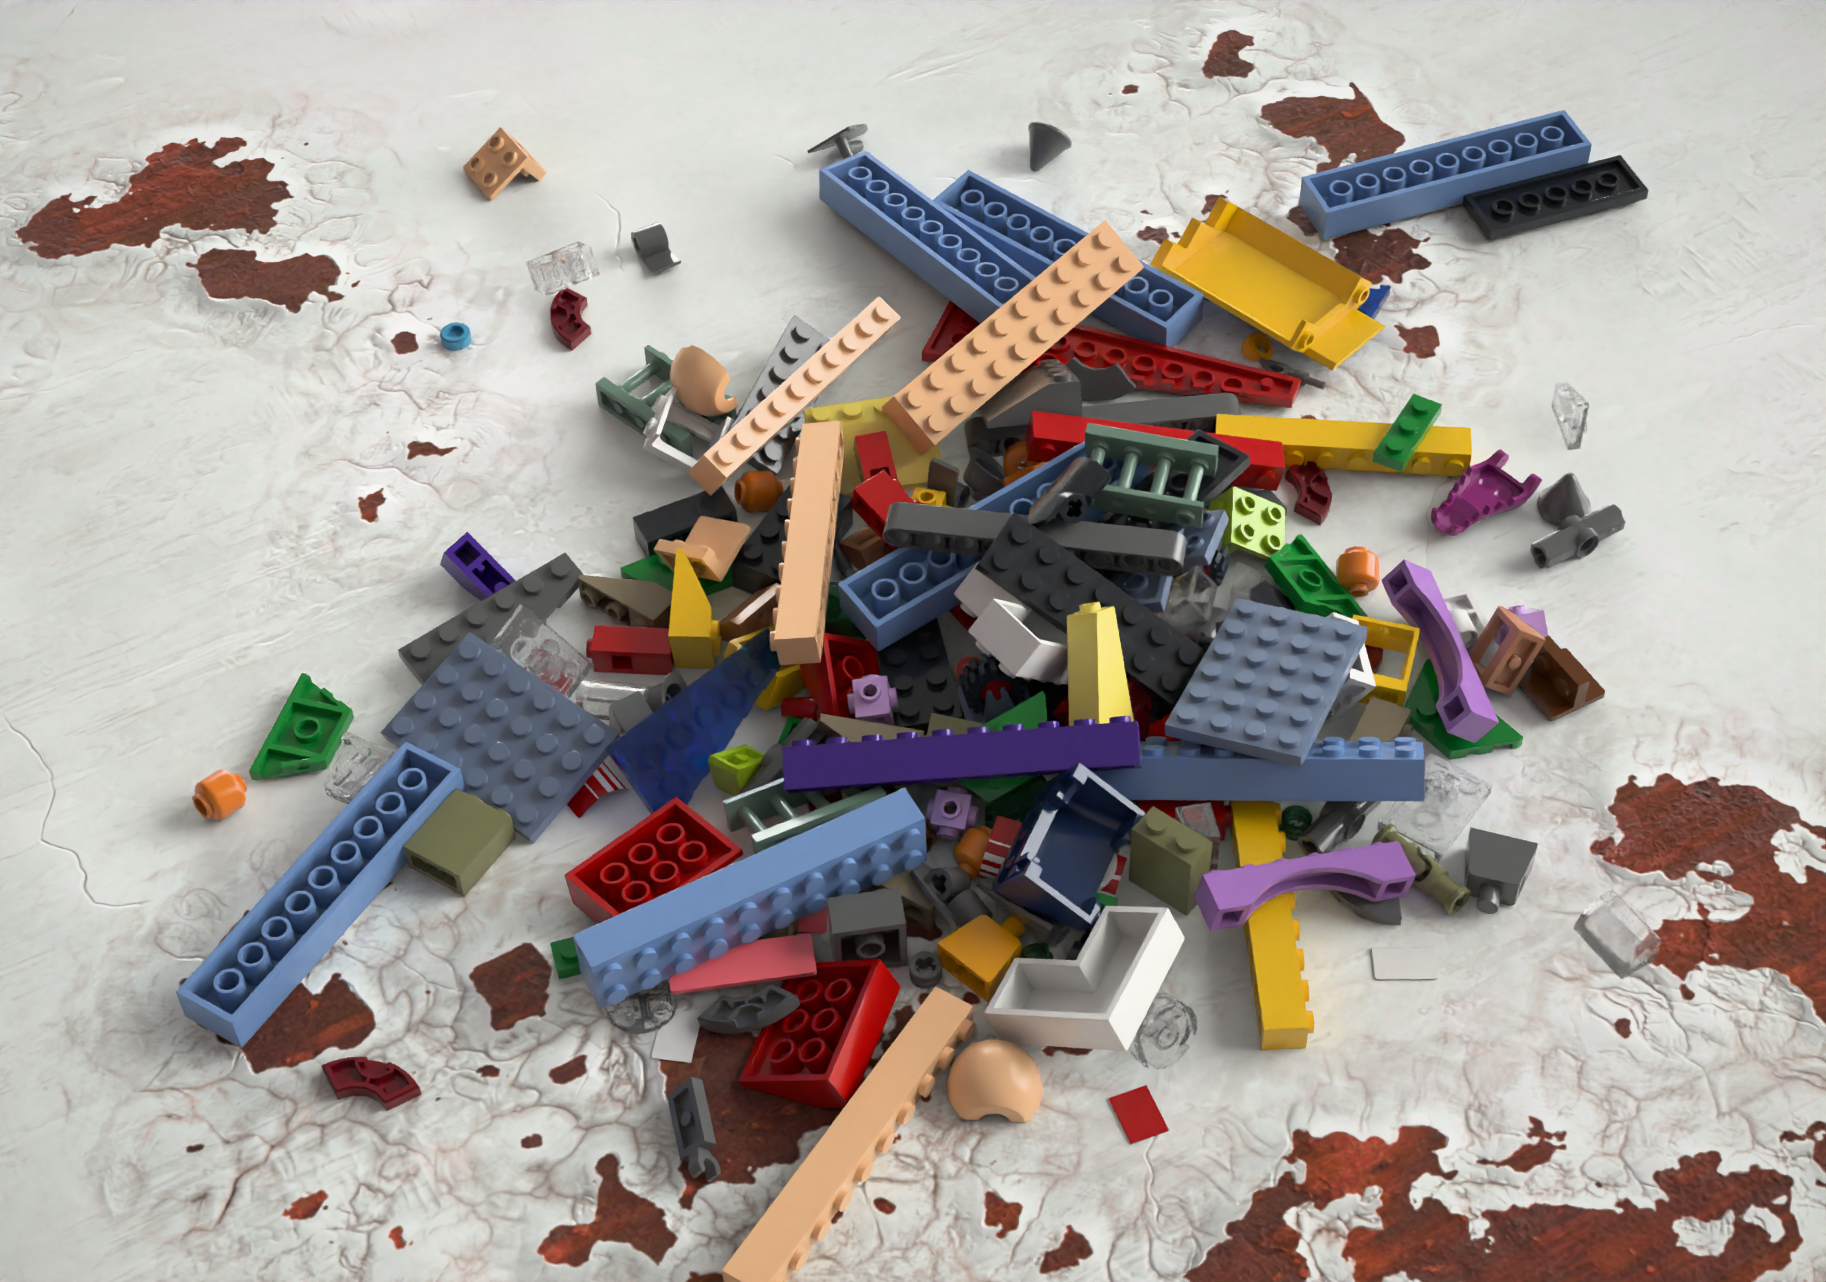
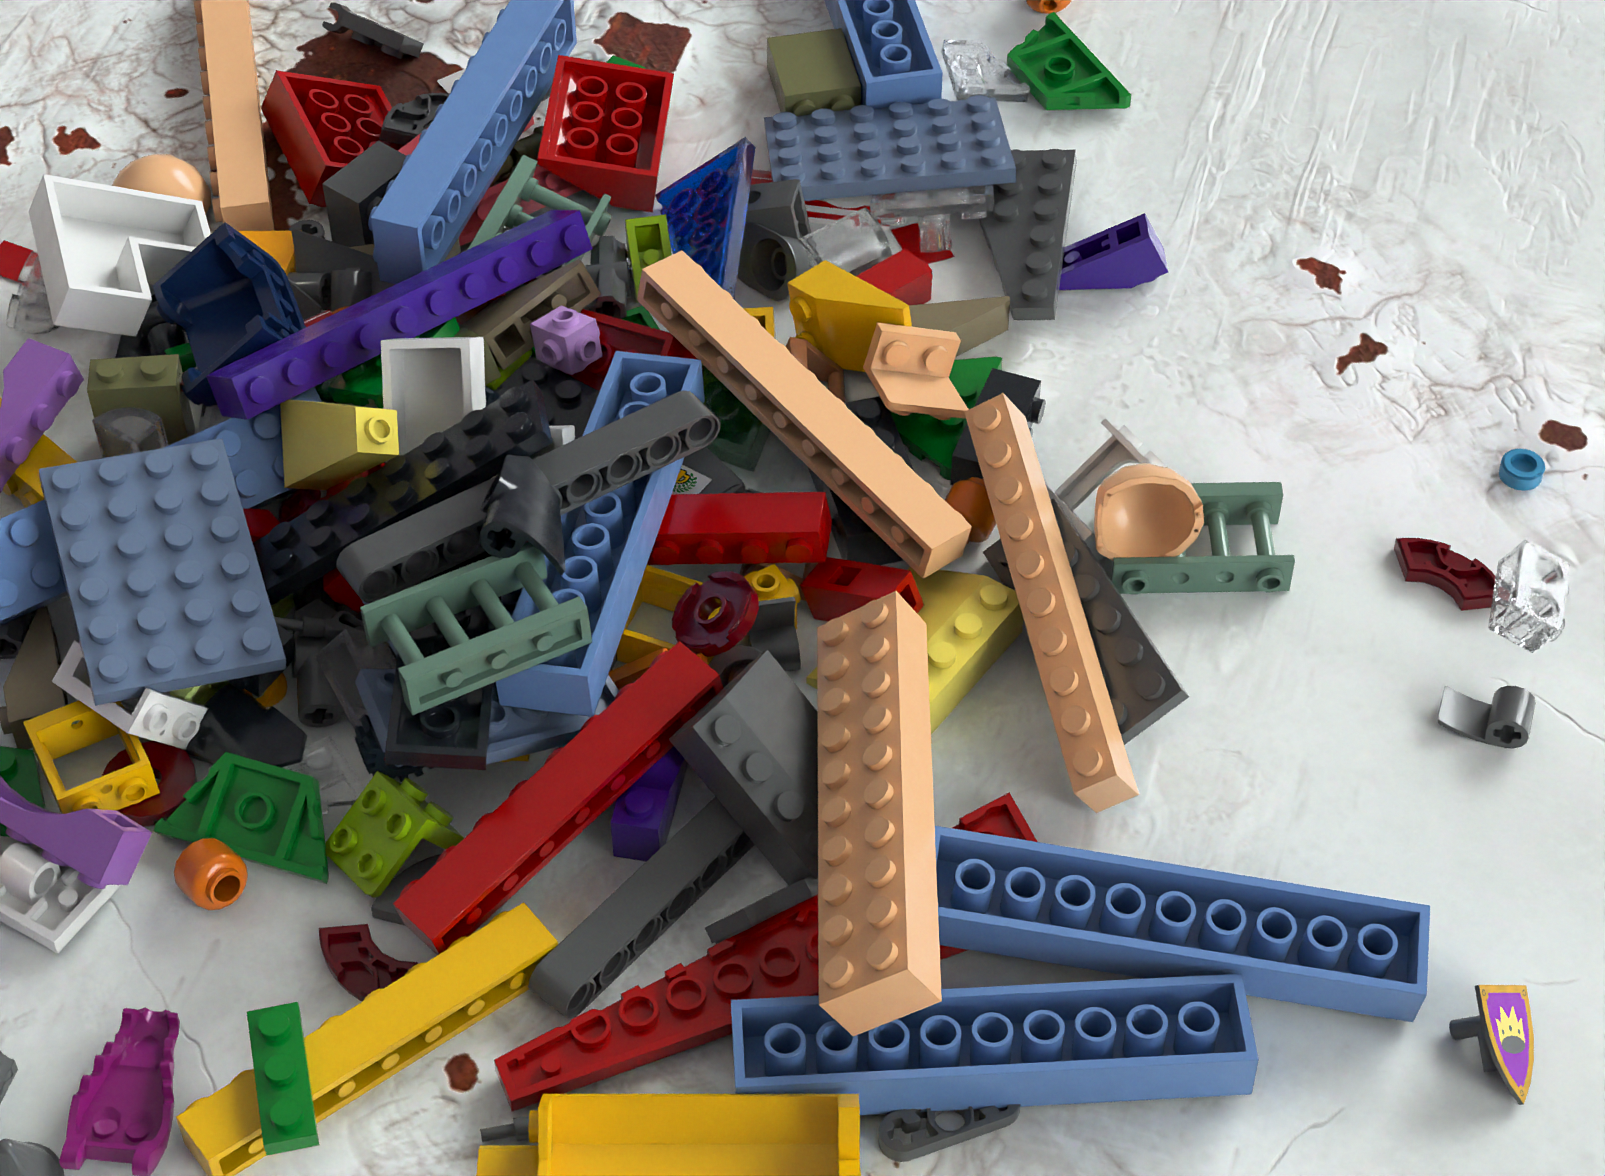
camera: 135 degrees right, 0 degrees up
none -> dark red tile [672,571,759,657]

